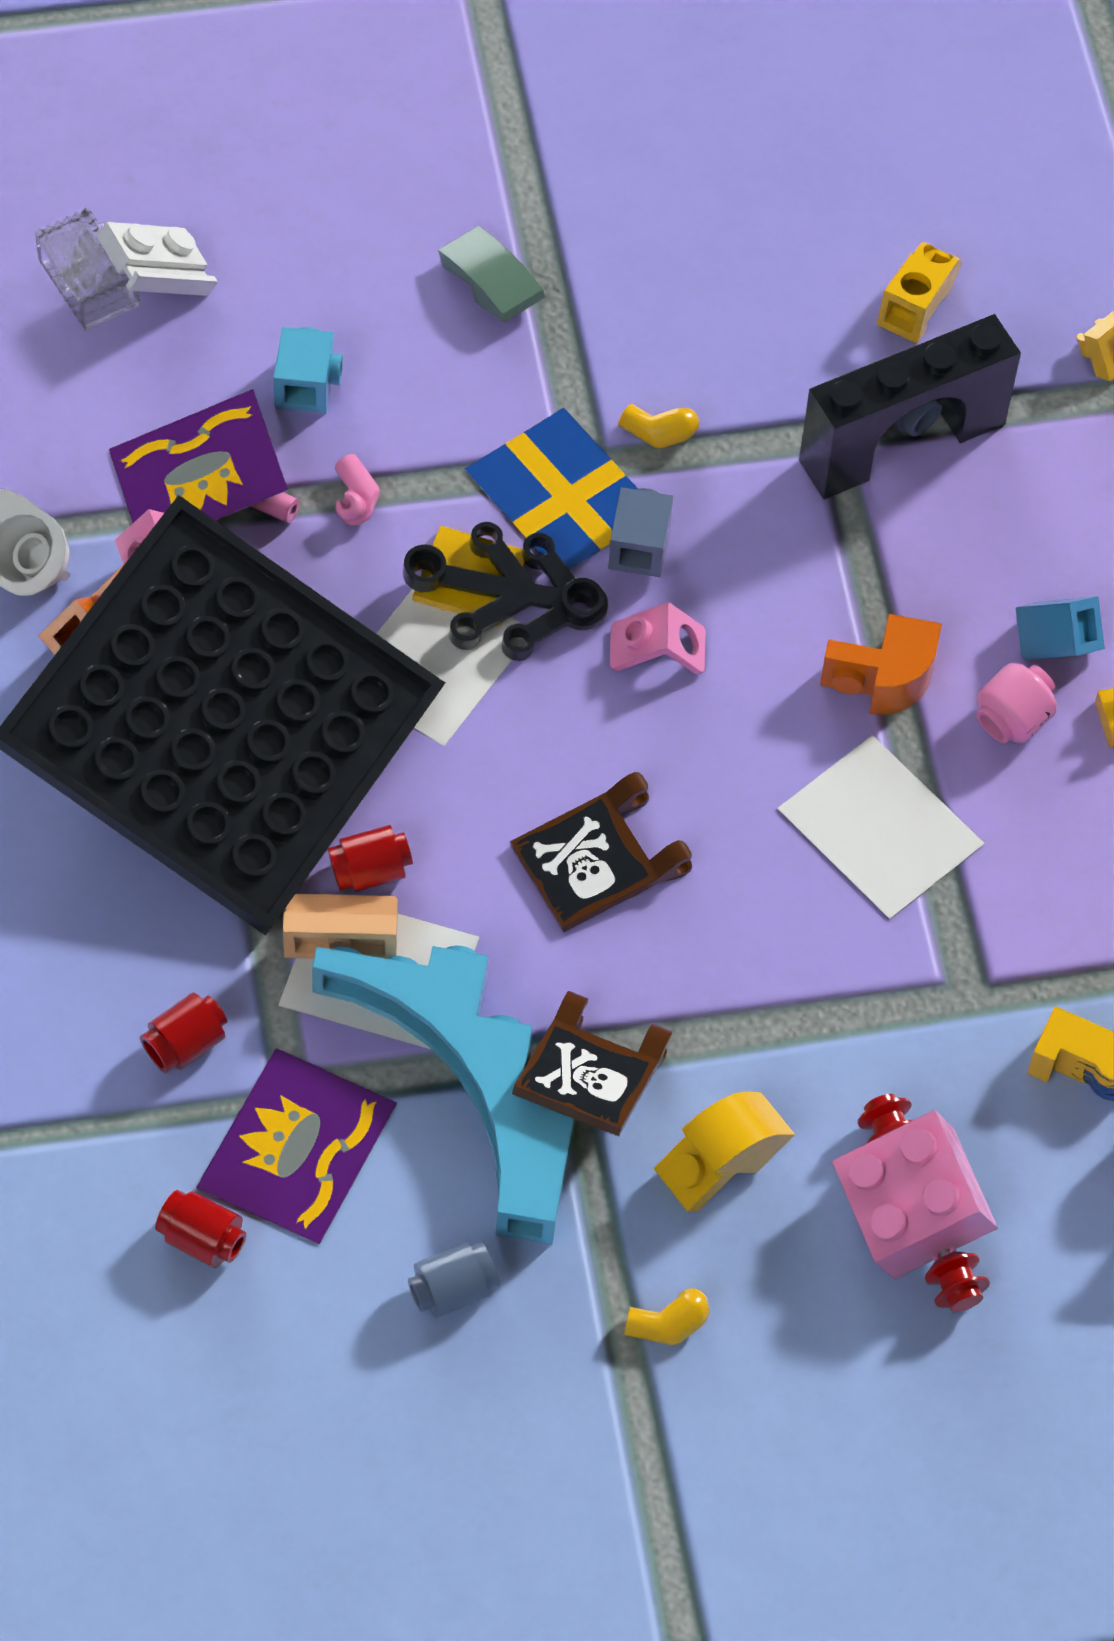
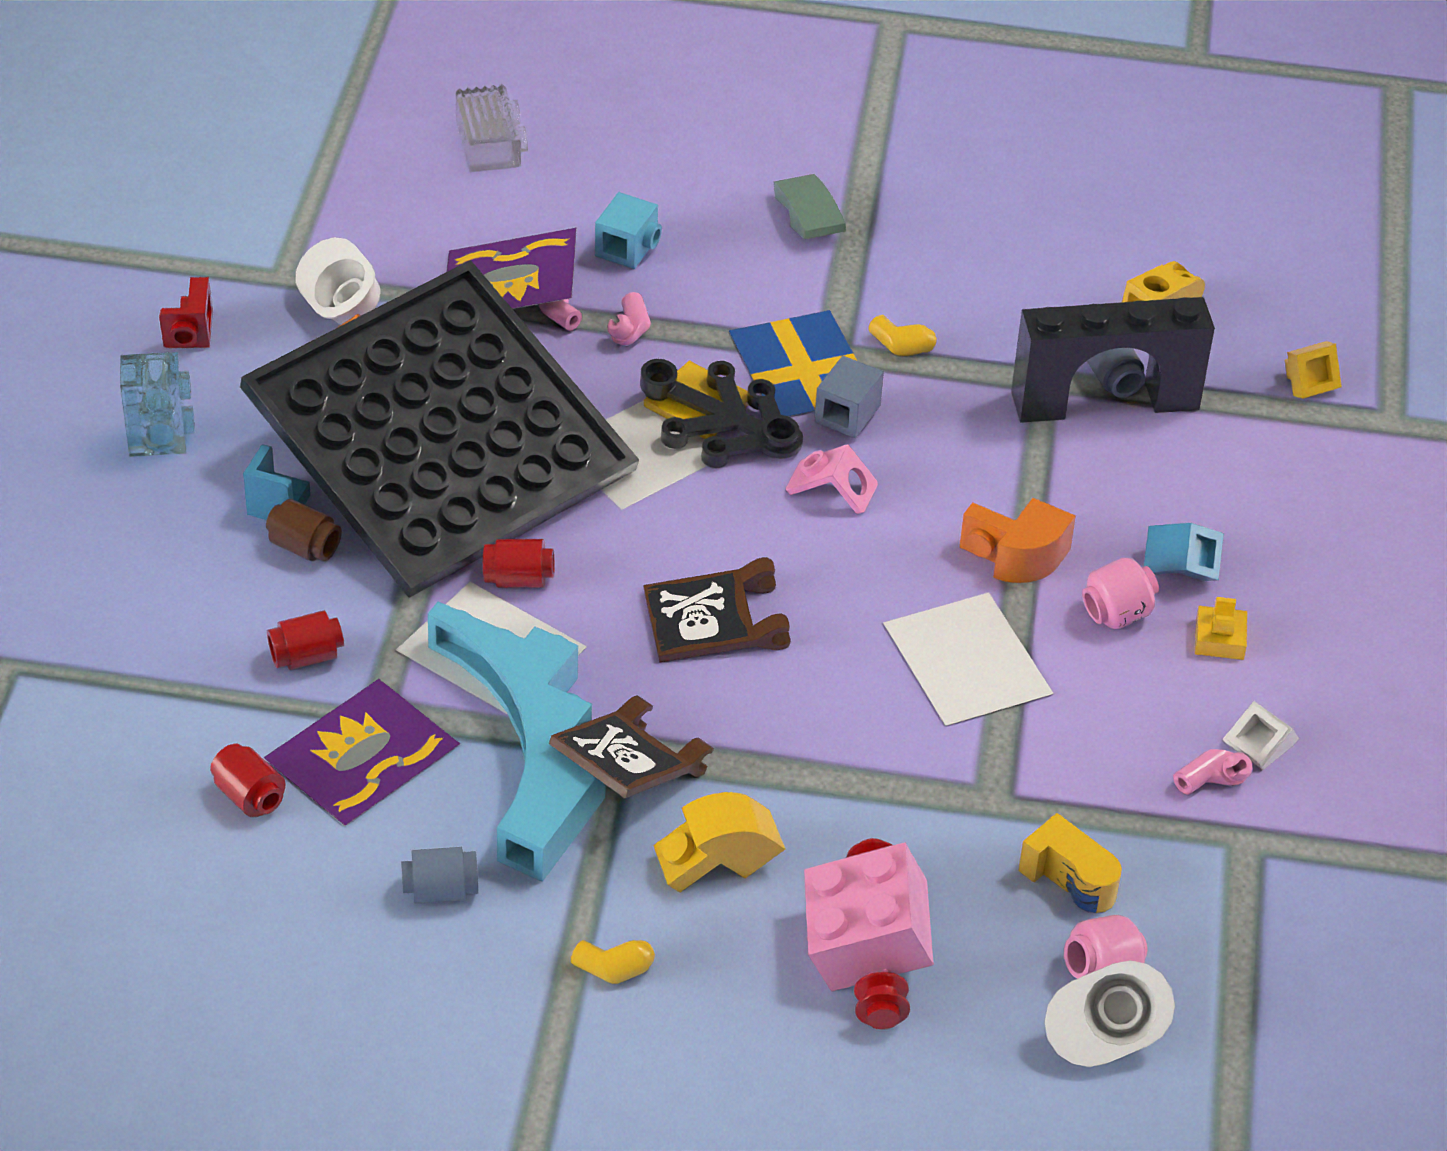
camera: 20 degrees right, 15 degrees down
white plate [97,222,218,296] -> none
light nougat panel [283,894,398,959] -> none
none -> dark azure panel [243,444,311,520]
none -> reddish brown brick [266,499,342,561]

